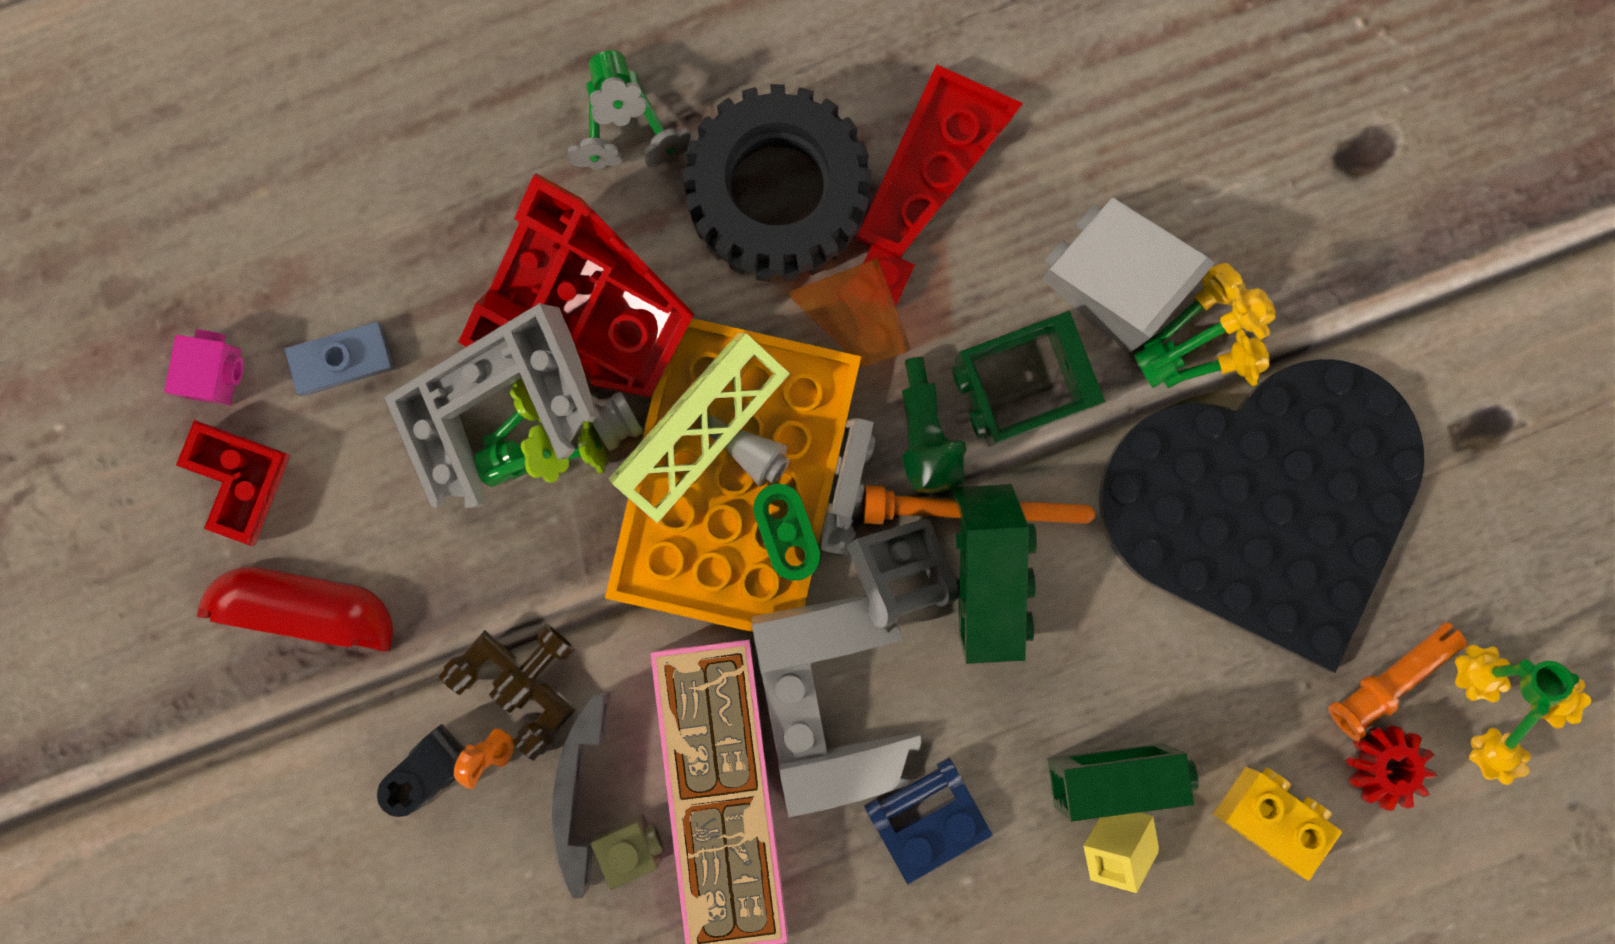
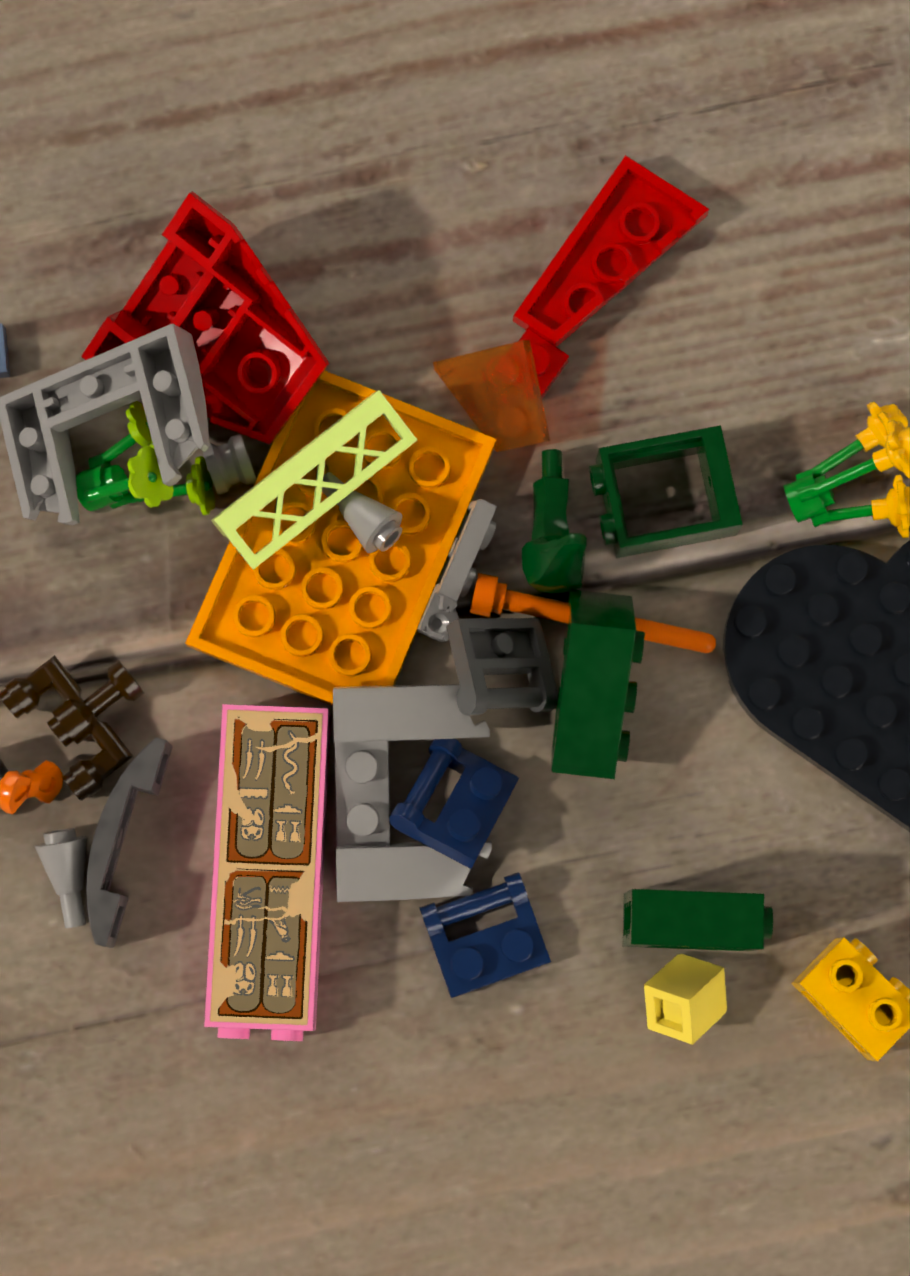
camera: 15 degrees right, 5 degrees down
light grey plant [568,50,693,170] -> none
olive brick [590,814,665,890] -> none
black tyre [683,84,871,282] -> none
green plate [753,484,820,581] -> none
light grey slope [1042,197,1215,354] -> none
none -> light grey cone [34,828,87,928]
none -> dark blue plate [389,739,519,869]

